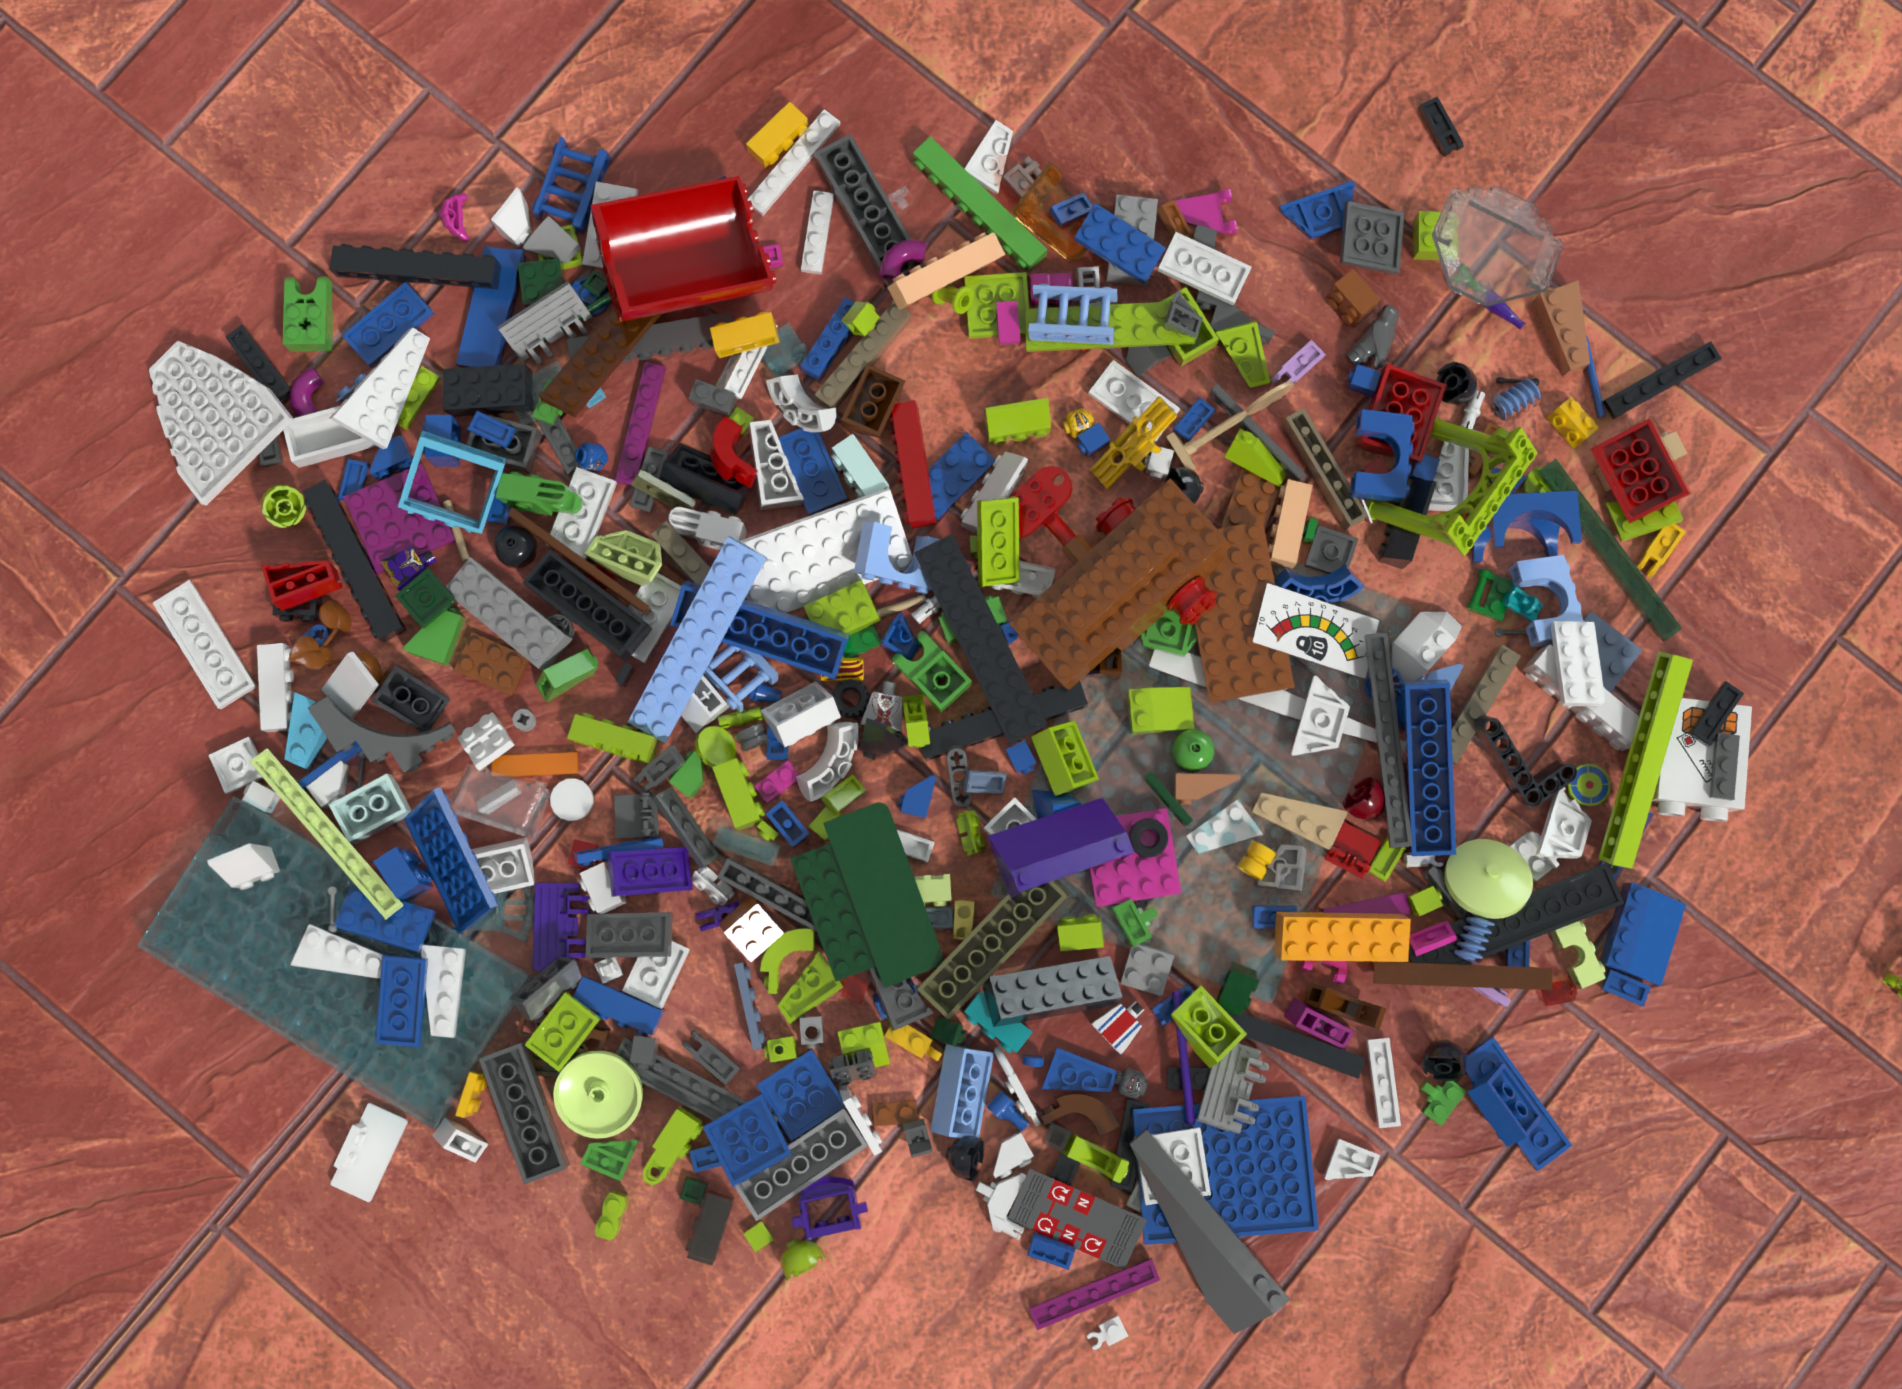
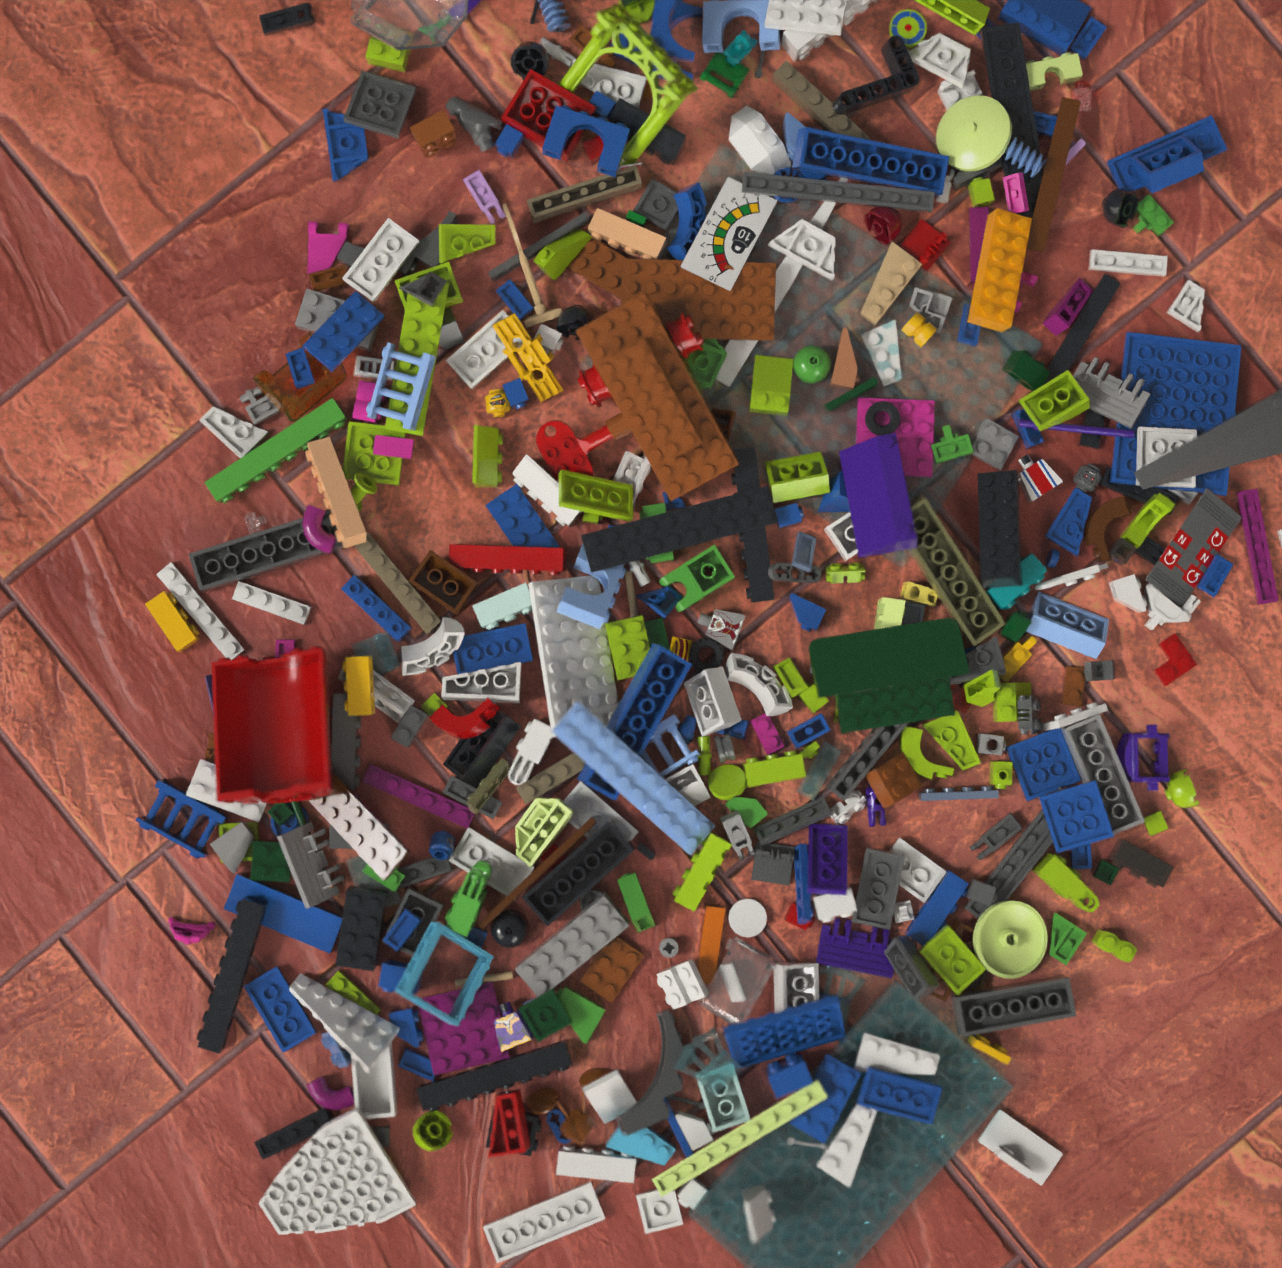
camera: 75 degrees left, 5 degrees up
bright green brick [283,276,333,352] -> none
black slope [369,662,451,732] -> none
white slope [432,1117,488,1163] -> none
white slope [491,188,532,248] -> none
lime brick [841,301,880,336] -> none
black wedge [860,718,908,760] -> none
white tile [897,830,935,863] -> none
lime slope [902,694,930,748] -> none
black cylinder [946,1135,984,1182] -> none
blue pin [987,1090,1030,1132] -> none
lime brick [1057,914,1104,951] -> none
reddish brown arch [1303,982,1386,1030] -> none
lime tile [1369,835,1407,882] -> none
none -> clear light blue plate [674,1028,741,1096]
none -> lime arch [964,669,1001,707]
none -> red plate [1153,633,1197,686]

